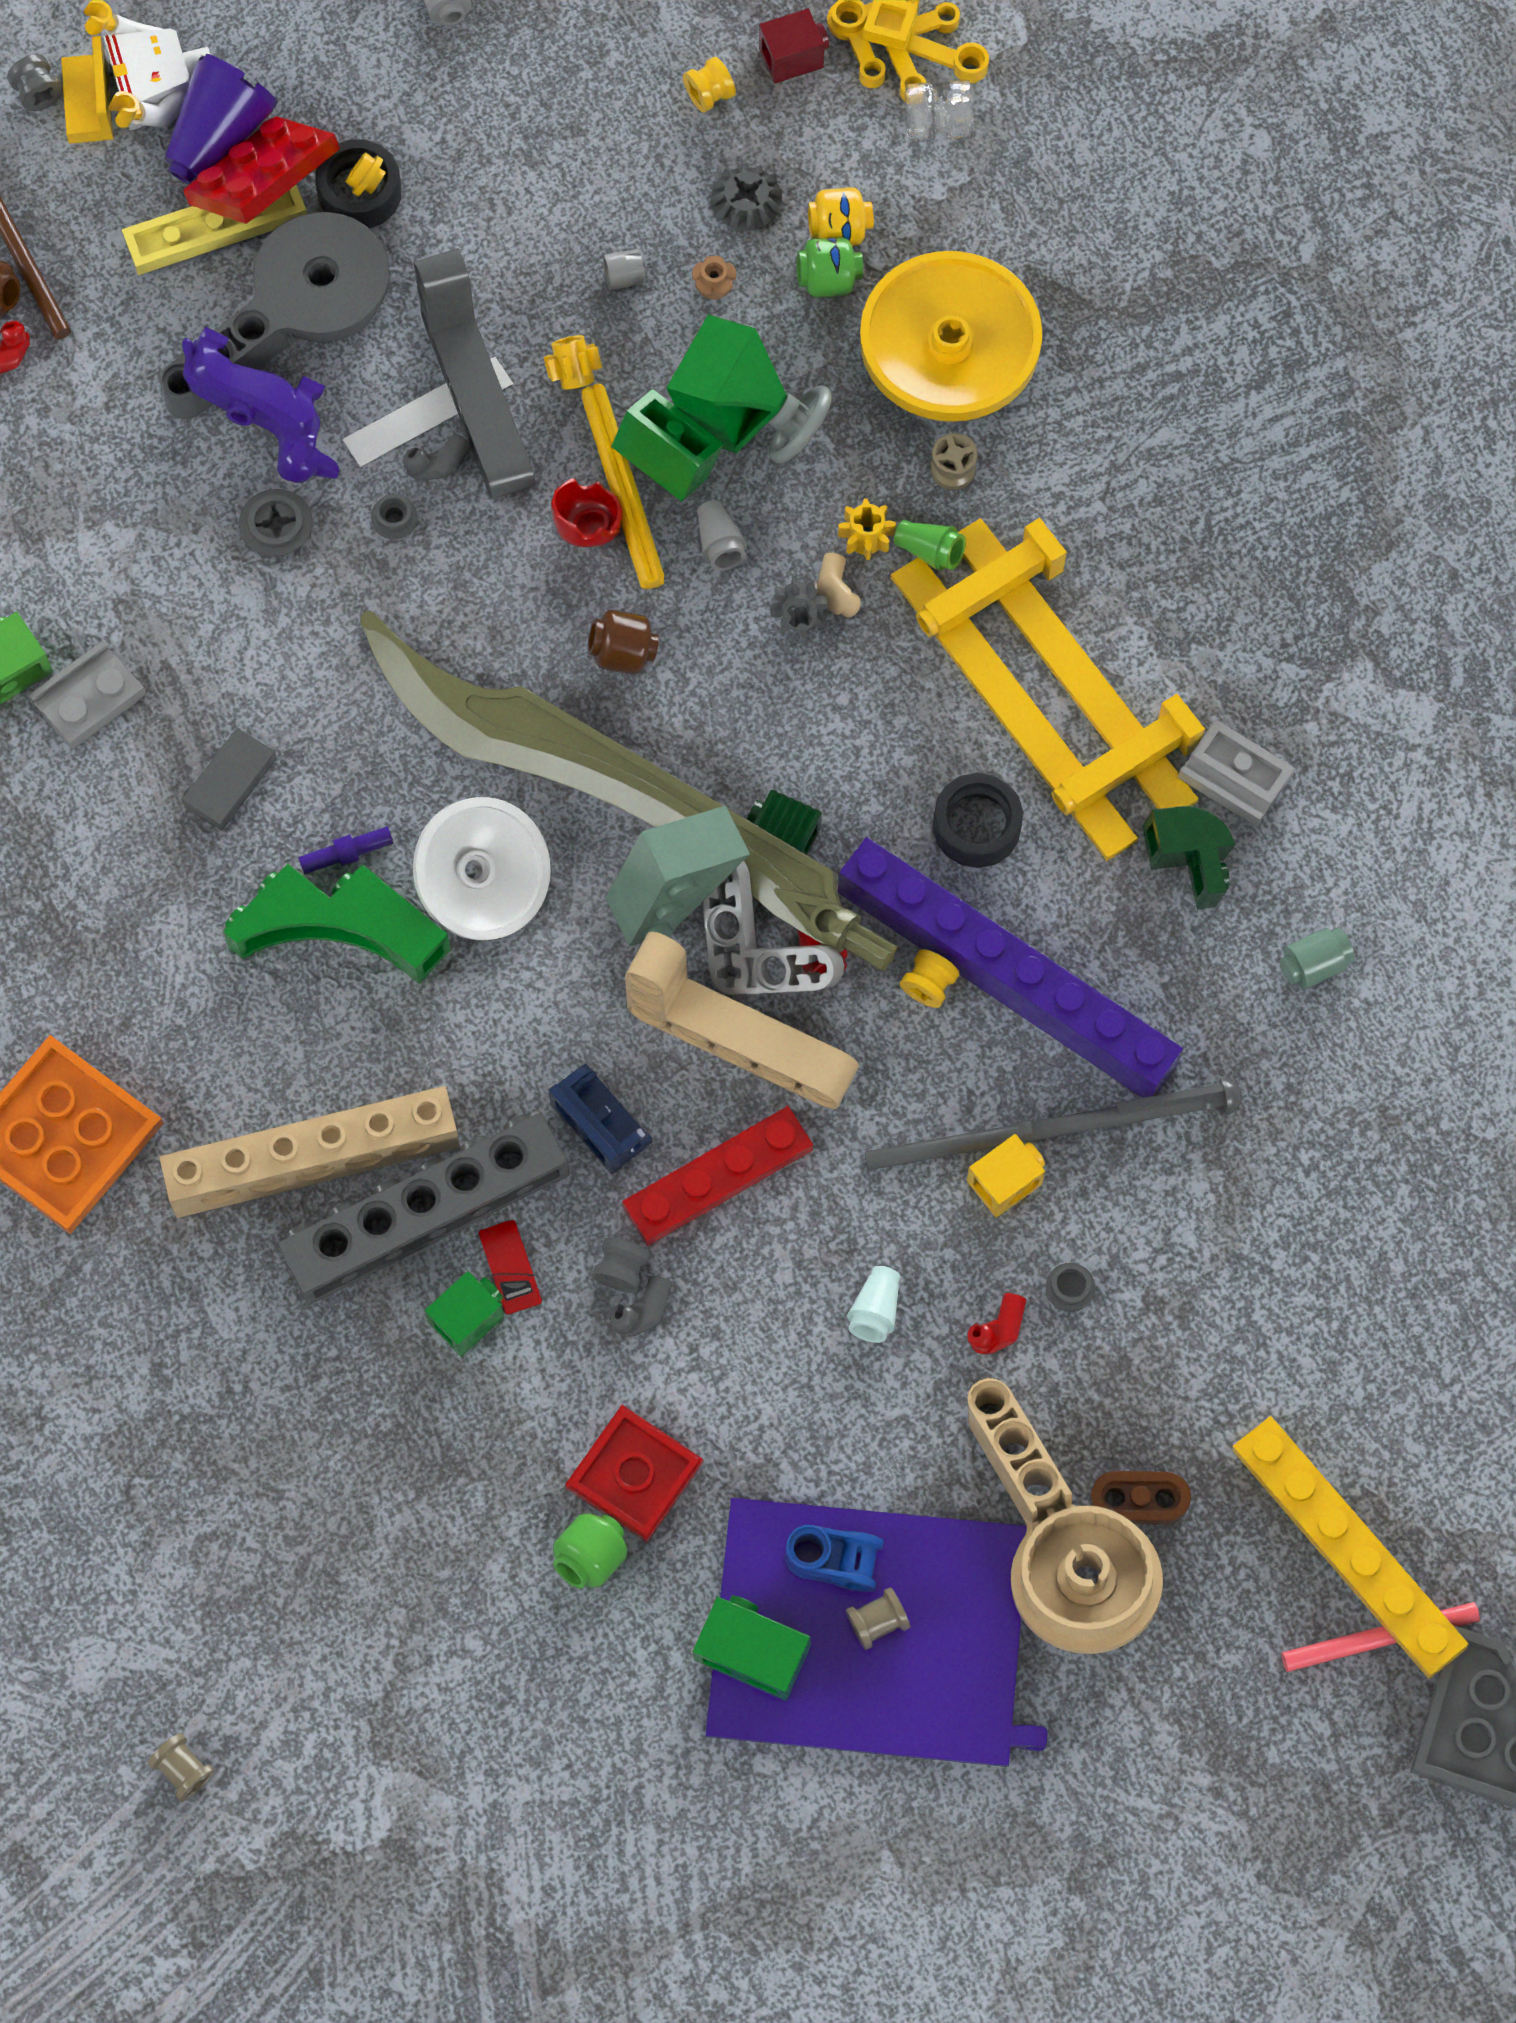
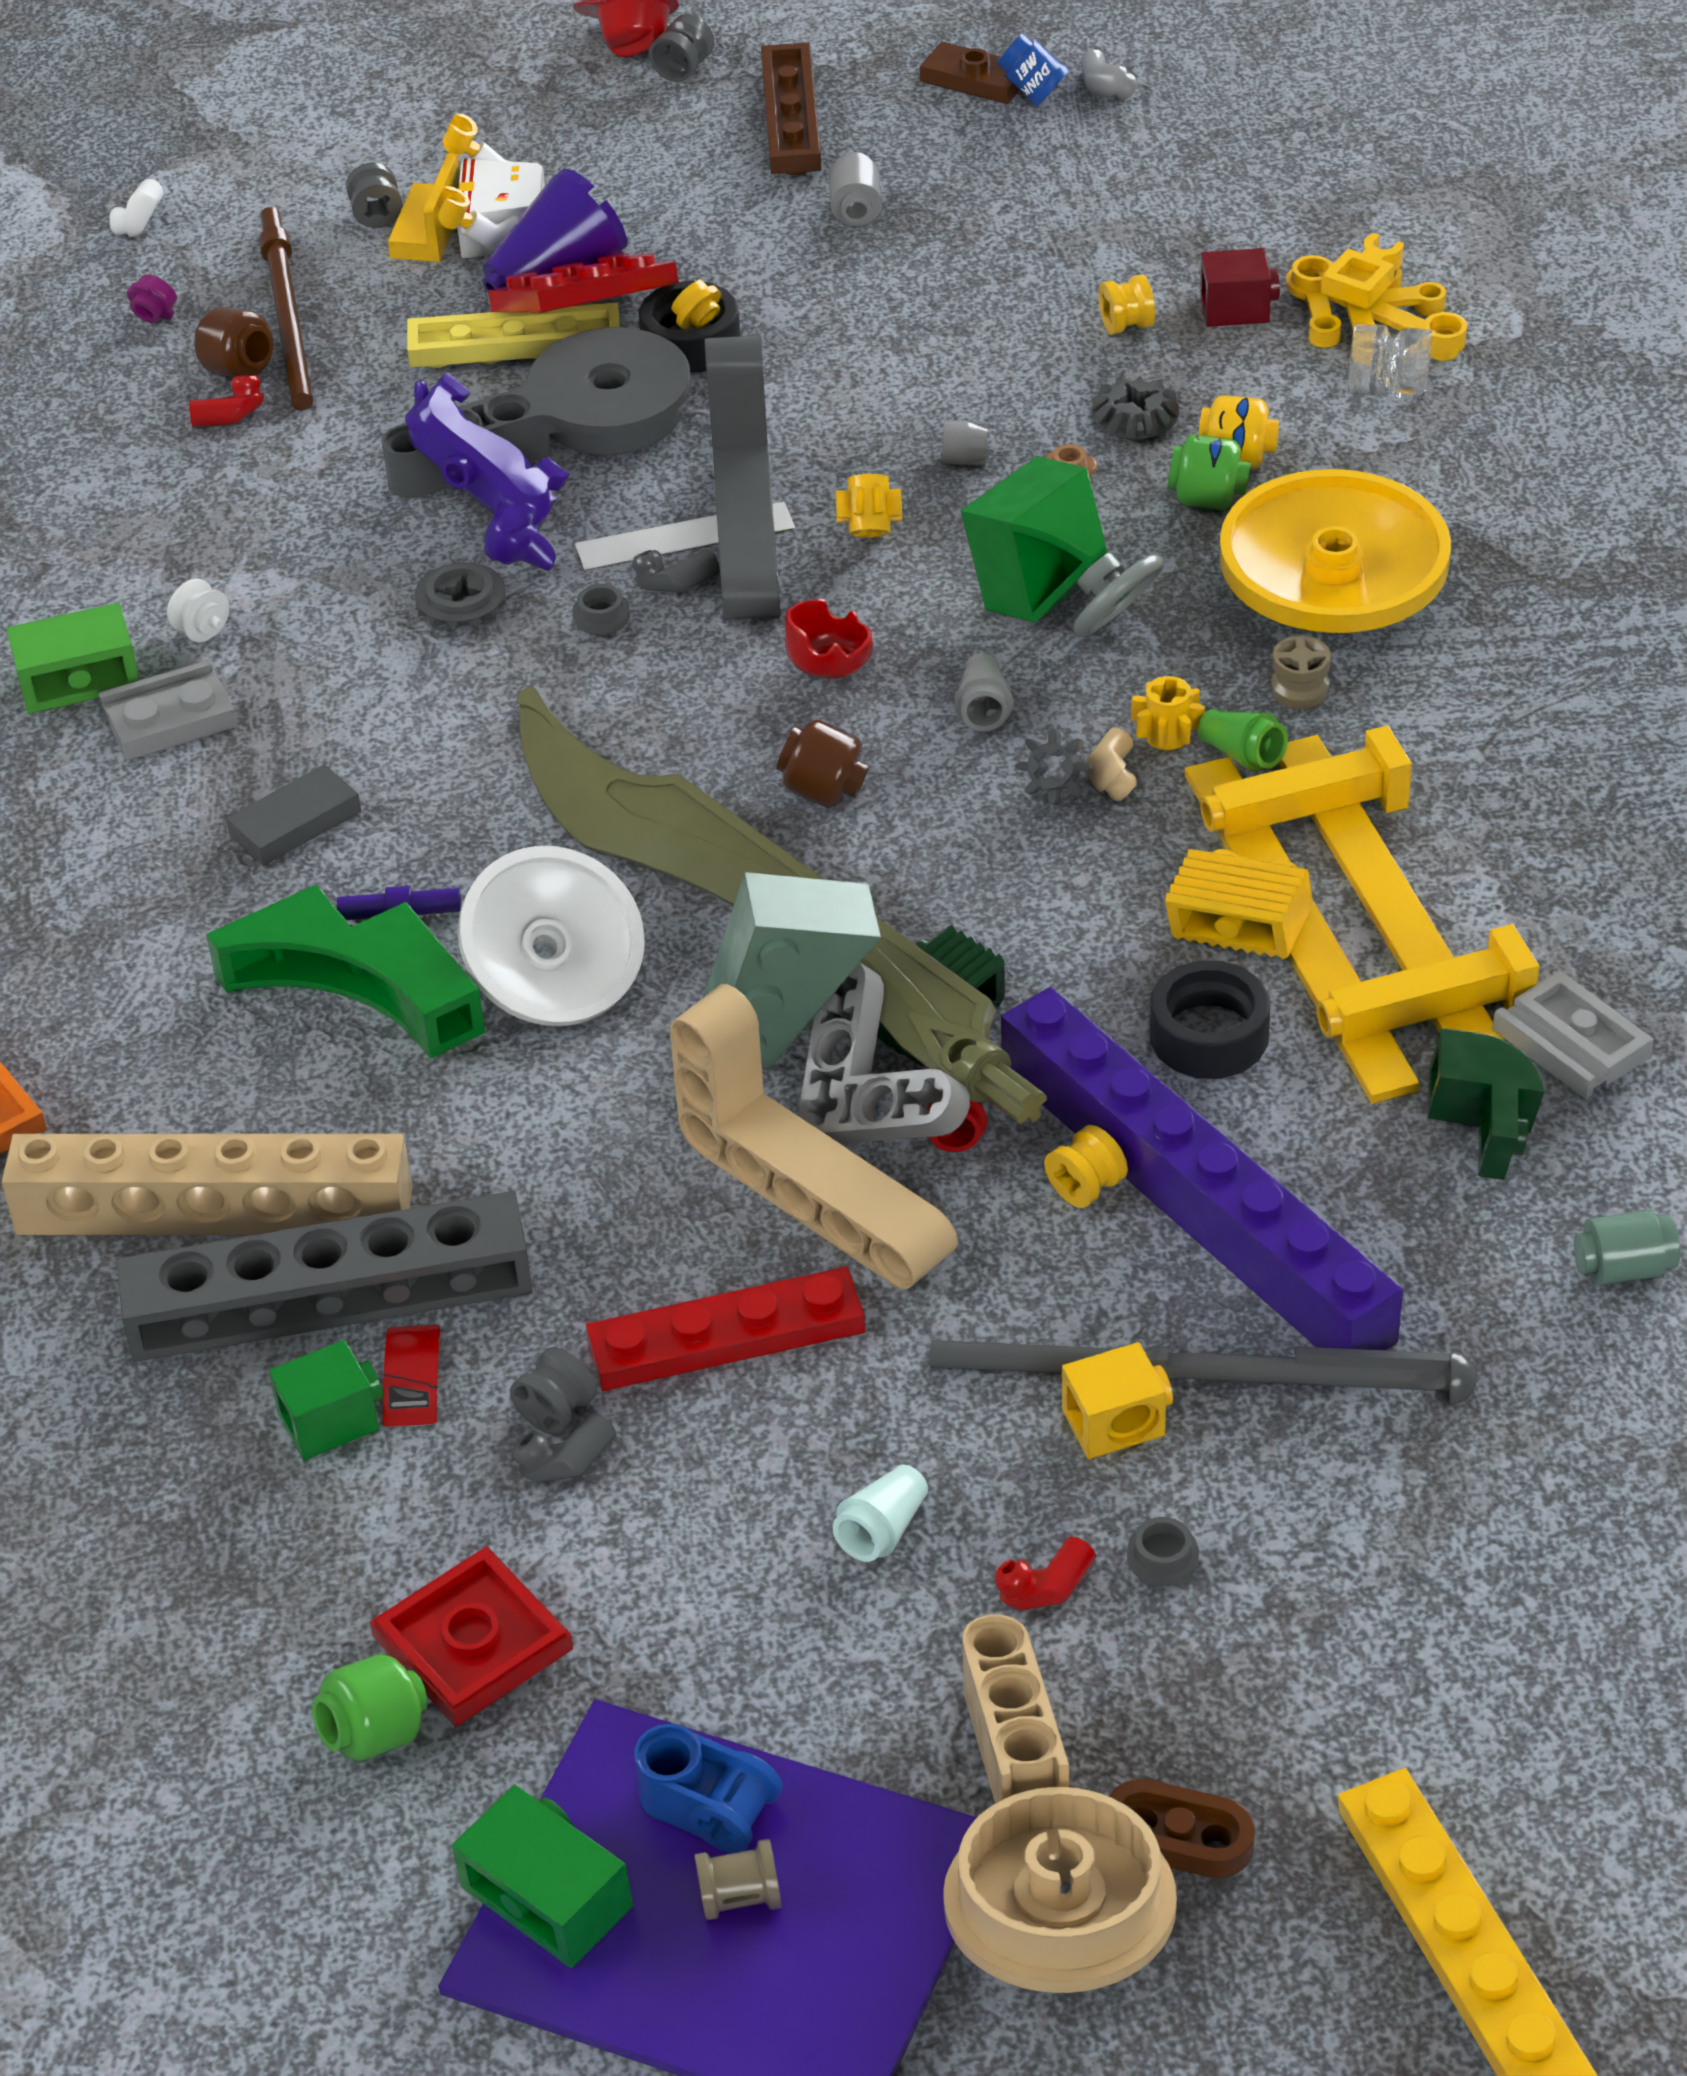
camera: 20 degrees right, 25 degrees down
dark blue hinge [549,1064,653,1175] -> none
yellow axle [581,383,665,590] -> none
green brick [611,389,724,502] -> none
none -> white wheel [167,579,230,642]
none -> yellow brick [1165,849,1313,960]

